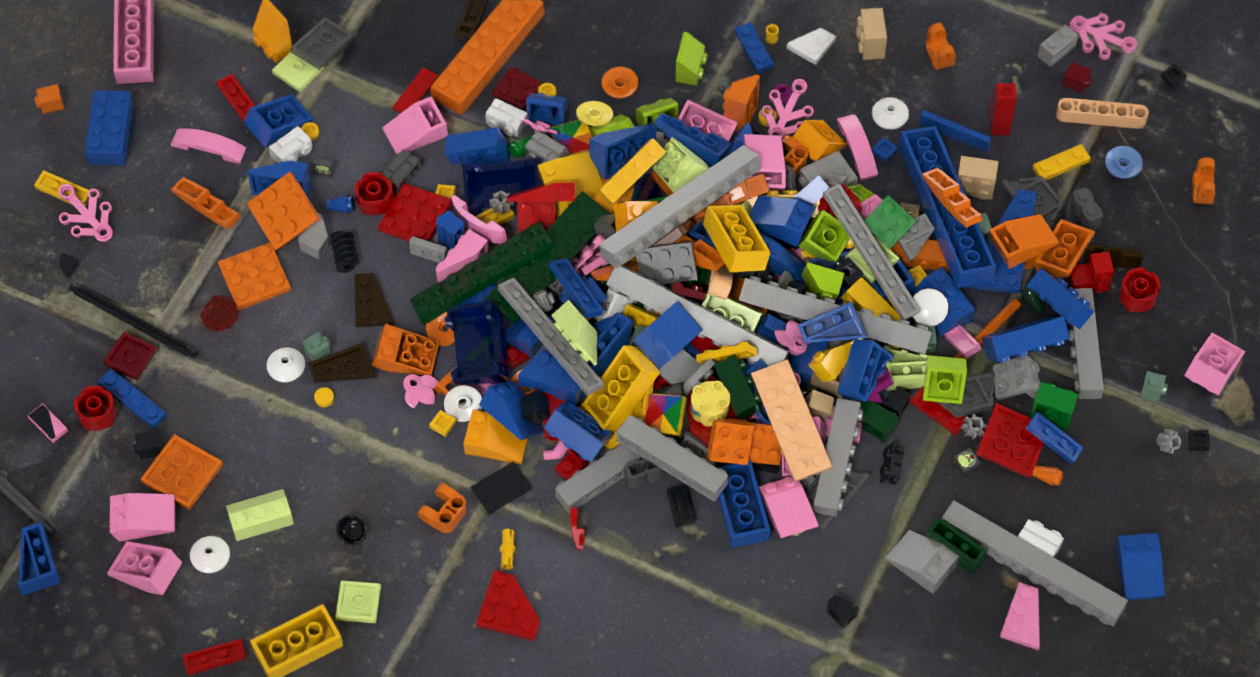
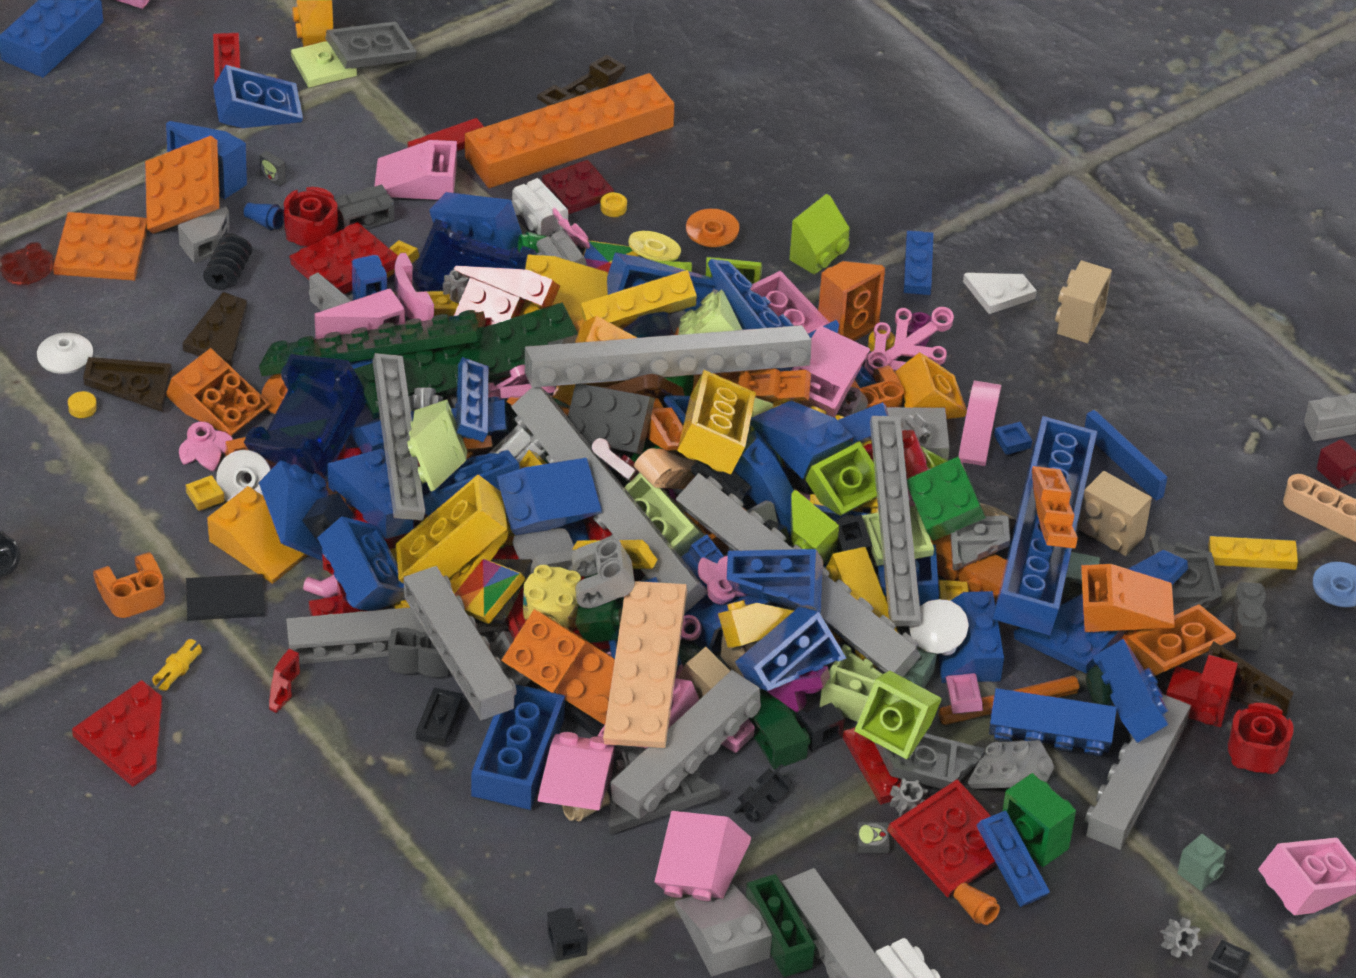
camera: 25 degrees right, 15 degrees down
bright pink slope [171,129,247,164] -> none
orange slope [171,177,241,230] -> none
white brick [269,126,313,163] -> none
yellow tile [301,122,319,141] -> none
sand green brick [303,331,331,361] -> none
blue slope [526,93,568,126] -> none
yellow hinge [765,24,779,44] -> none
white dish [872,98,909,130] -> none
orange piece [926,23,956,70] -> none
red slope [988,83,1017,136] -> none
none -> light grey piece [571,537,635,608]
none -> bright pink slope [654,811,751,901]

